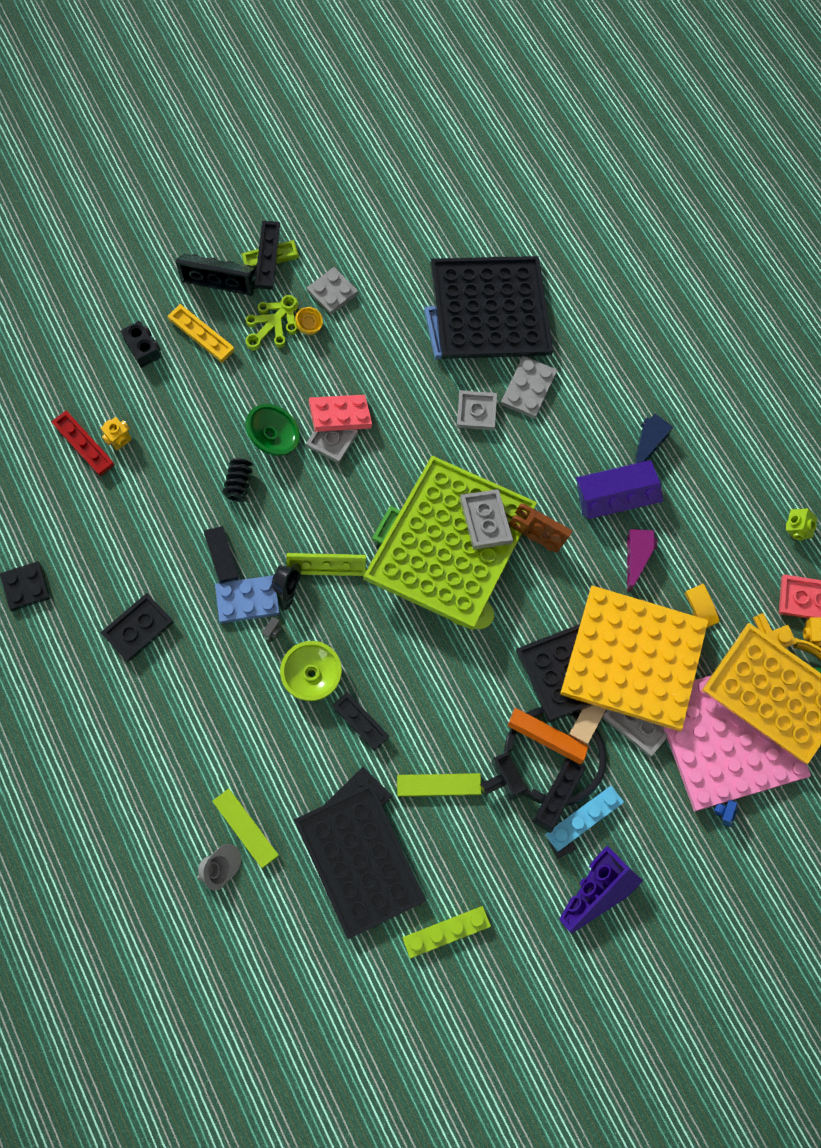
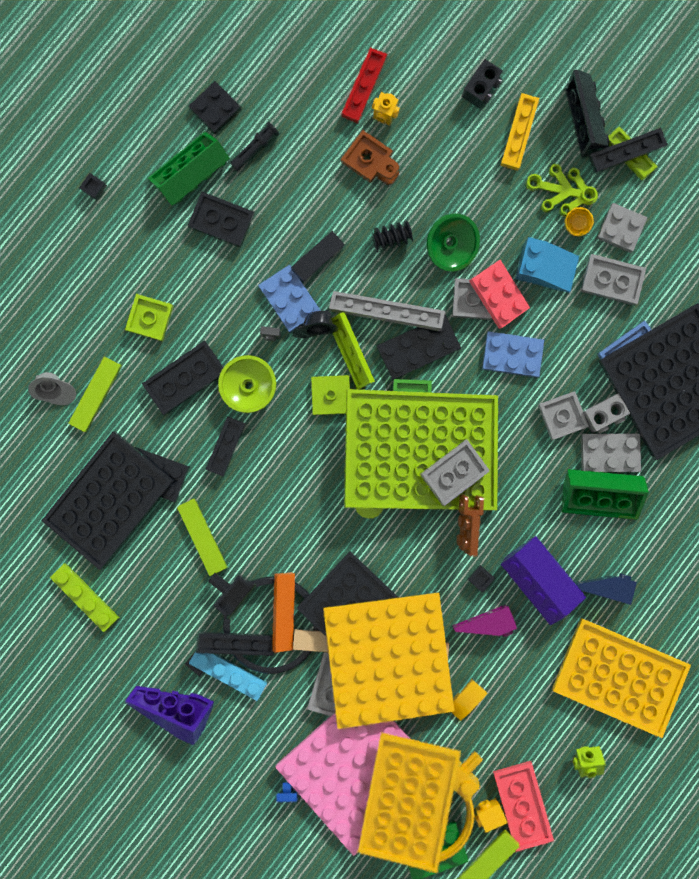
camera: 65 degrees right, 15 degrees up
none -> black plate [79,173,107,200]
none -> lime plate [125,294,174,342]
none -> black plate [142,340,224,416]
none -> green slope [148,131,230,206]
none -> black pin [229,122,279,172]
none -> lime plate [311,375,350,415]
none -> light grey plate [329,291,445,331]
none -> dark orange plate [341,130,399,185]
none -> black plate [377,315,461,381]
none -> black plate [467,565,495,593]
none -> medium blue plate [482,331,544,378]
none -> dark azure slope [515,237,579,293]
none -> yellow plate [552,618,691,738]
none -> green slope [561,469,649,520]
none -> light grey plate [580,254,646,306]
none -> light grey brick [583,393,630,434]

